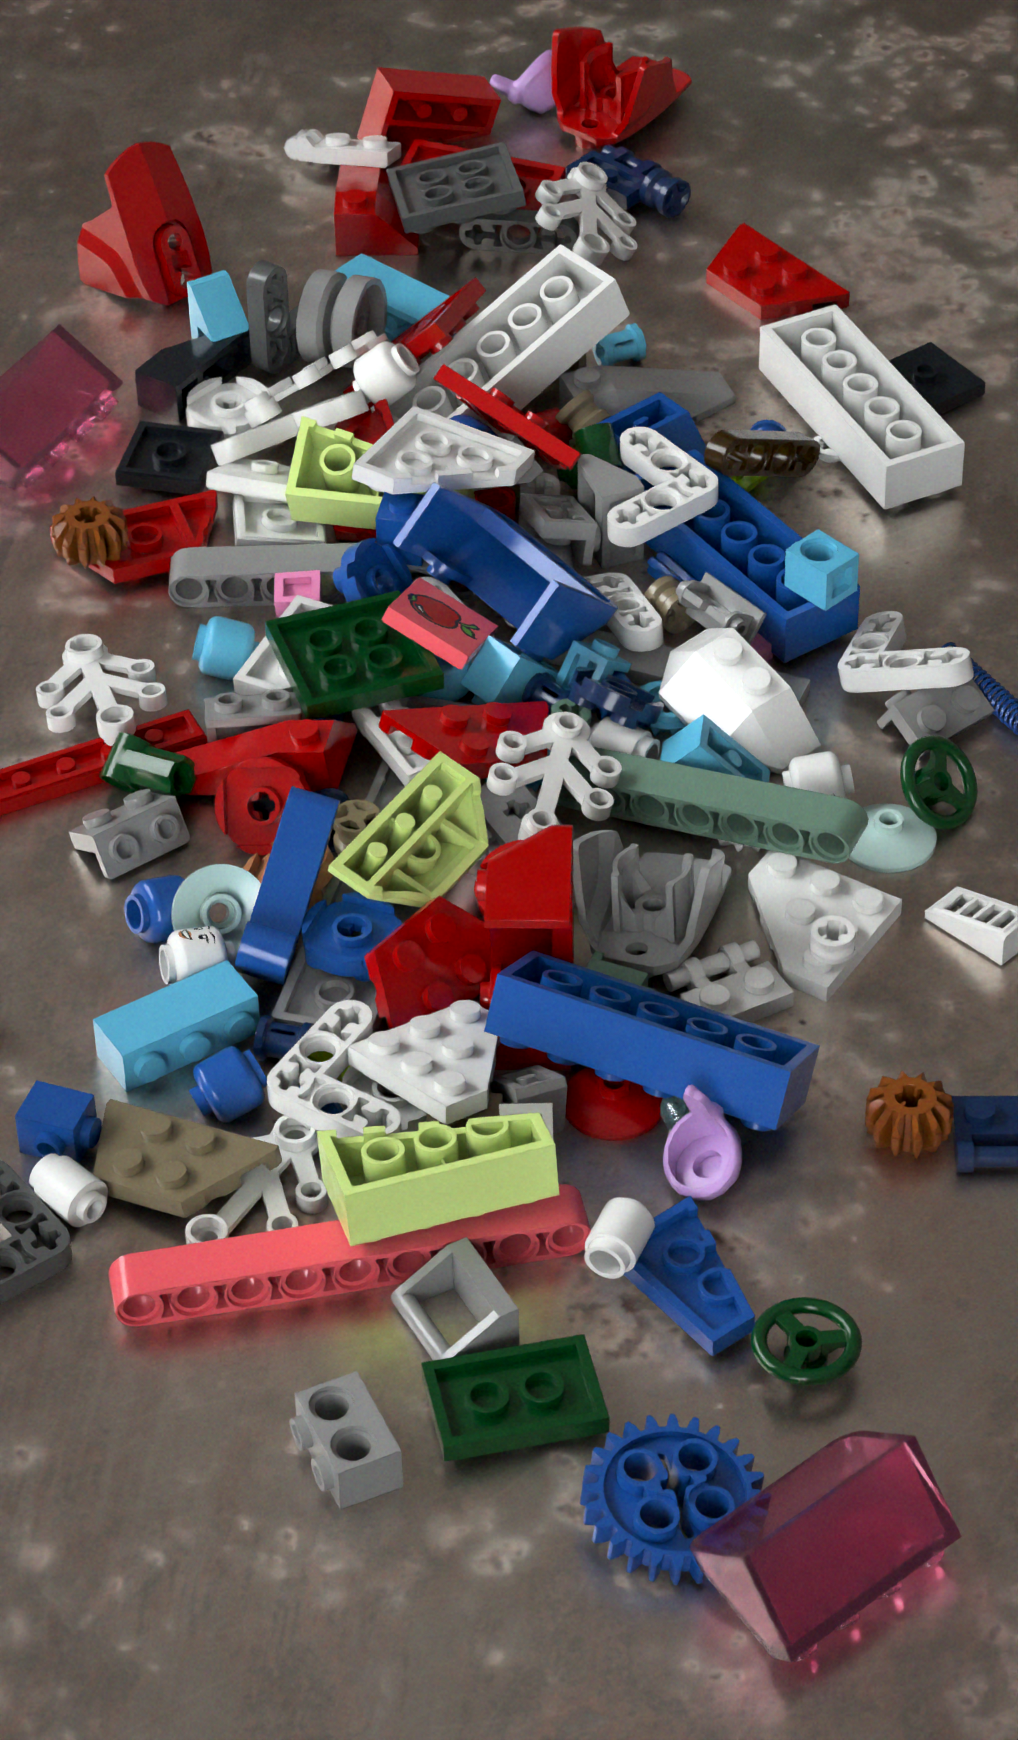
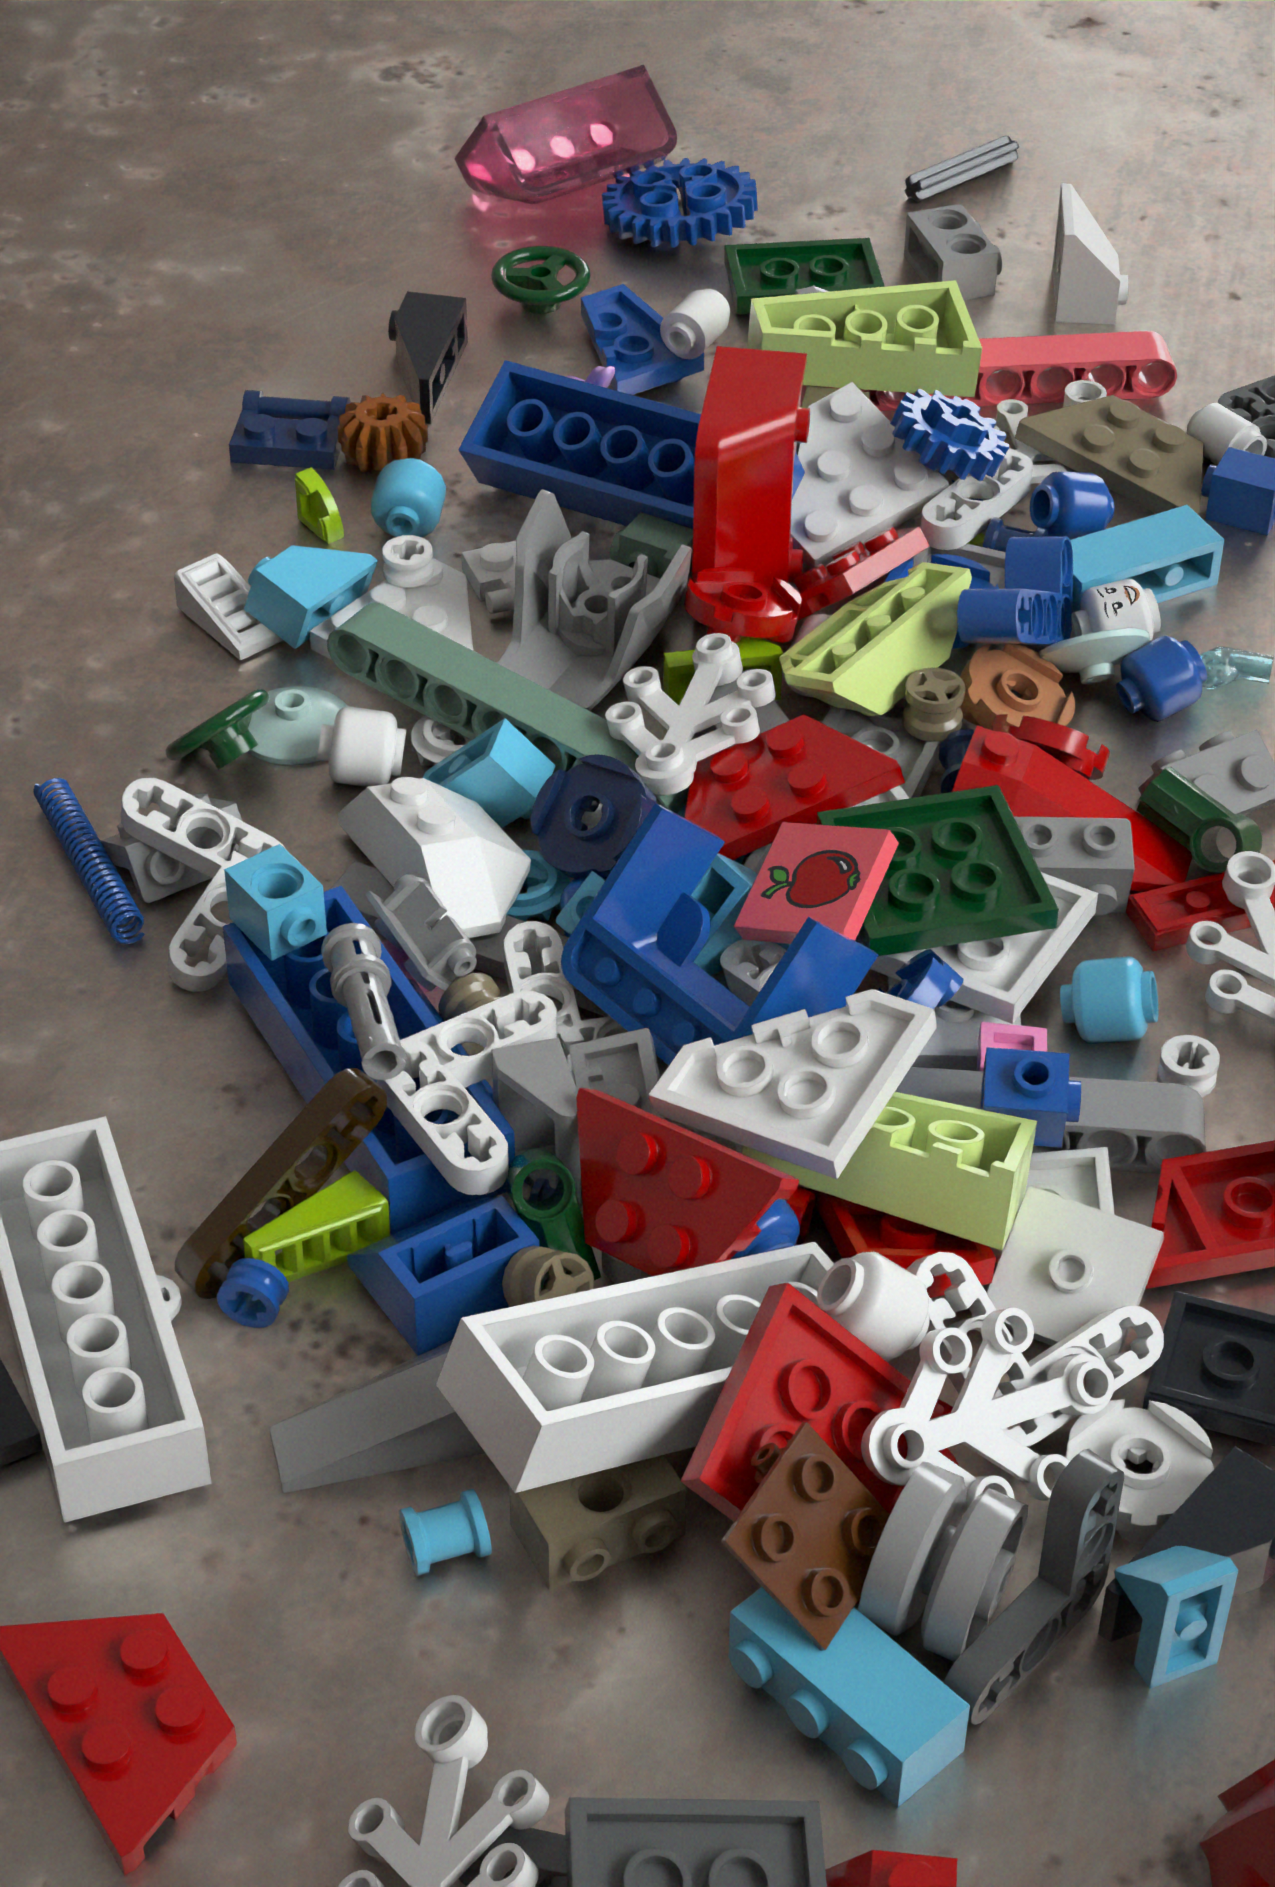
camera: 175 degrees left, 0 degrees up
none -> medium azure slope [244,545,378,649]
none -> lime tile [295,467,344,544]
none -> light grey pin [321,923,406,1080]
none -> medium azure head [371,458,446,538]
none -> black slope [388,291,468,424]
none -> reddish brown hinge [721,1422,890,1651]
none -> blue gear [890,389,1009,481]
none -> axle [904,135,1019,202]
none -> blue brick [980,1047,1081,1148]
none -> white slope [1052,183,1128,324]
none -> white bush [1157,1035,1220,1097]
none -> clear light blue arm [1200,646,1274,690]

